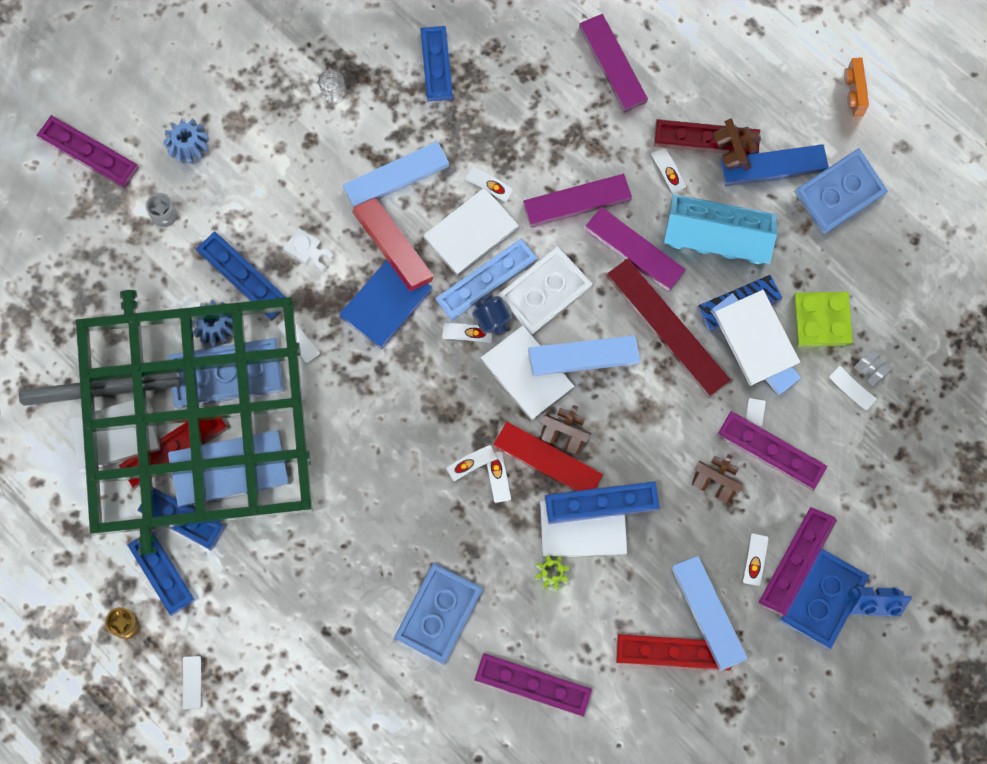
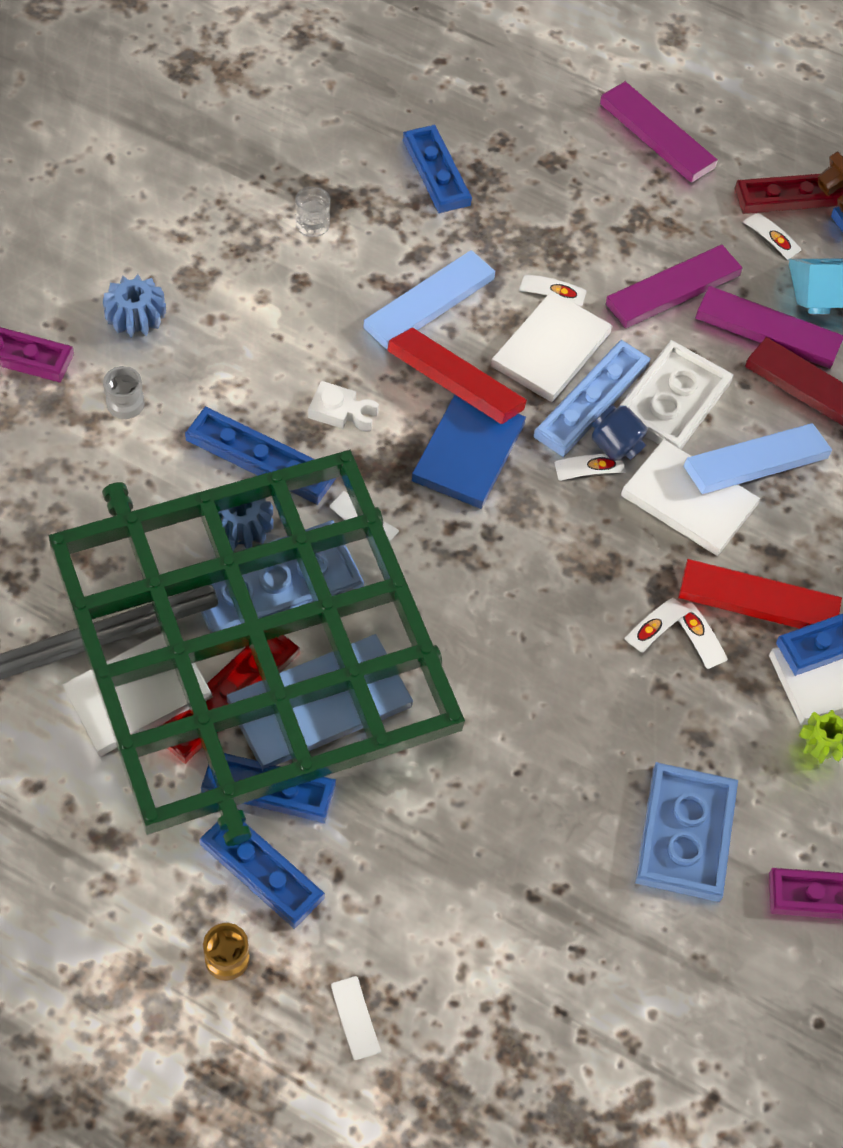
camera: 20 degrees left, 15 degrees down
hips [540,405,592,454] -> none

